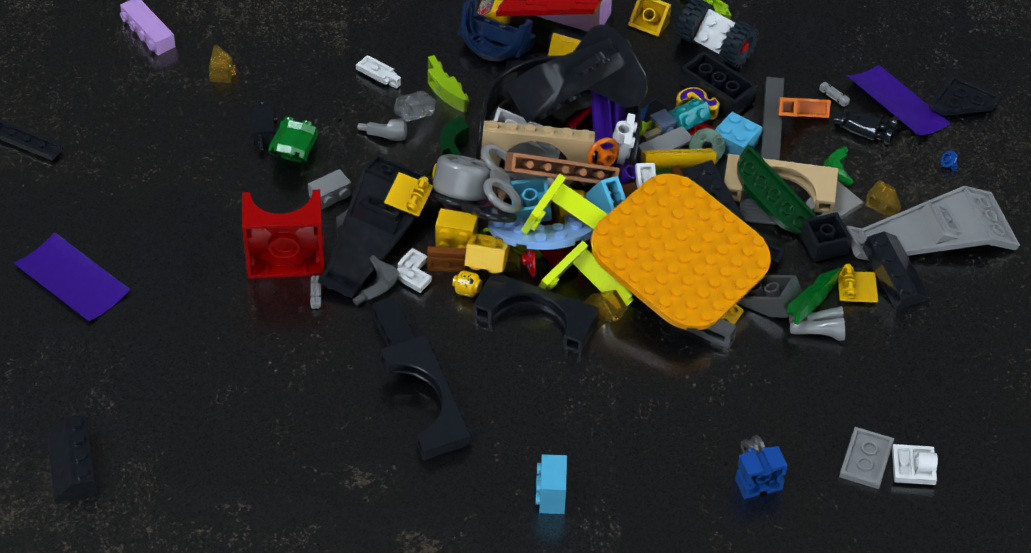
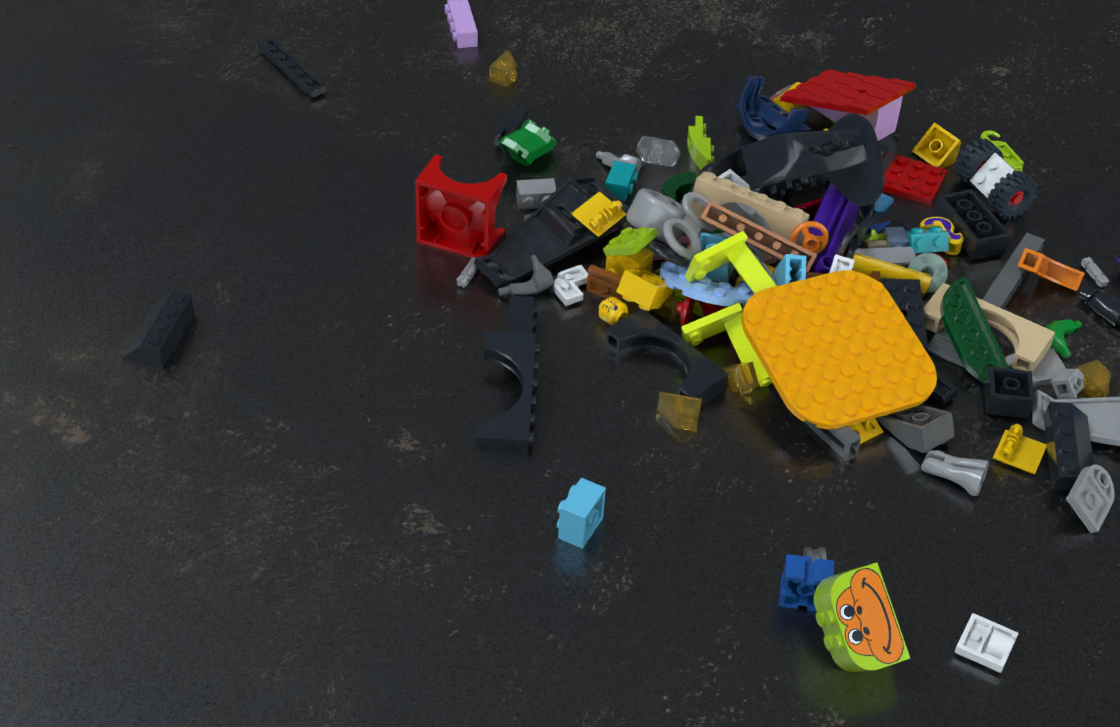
camera: 25 degrees right, 5 degrees down
dark purple sticker [14,232,130,321] -> none
white hinge [356,55,401,89] -> none
white plate [613,113,637,165] -> none
medium azure brick [715,112,762,156] -> none
green wedge [787,268,842,325] -> none
light grey tile [839,427,894,489] -> none
none -> lime plate [603,227,659,256]
none -> teal brick [605,161,638,201]
none -> clear yellow slope [657,392,702,432]
none -> brick [814,563,910,672]
none -> red plate [883,155,948,206]
none -> light grey brick [1051,368,1085,399]
none -> light grey tile [1066,465,1115,533]

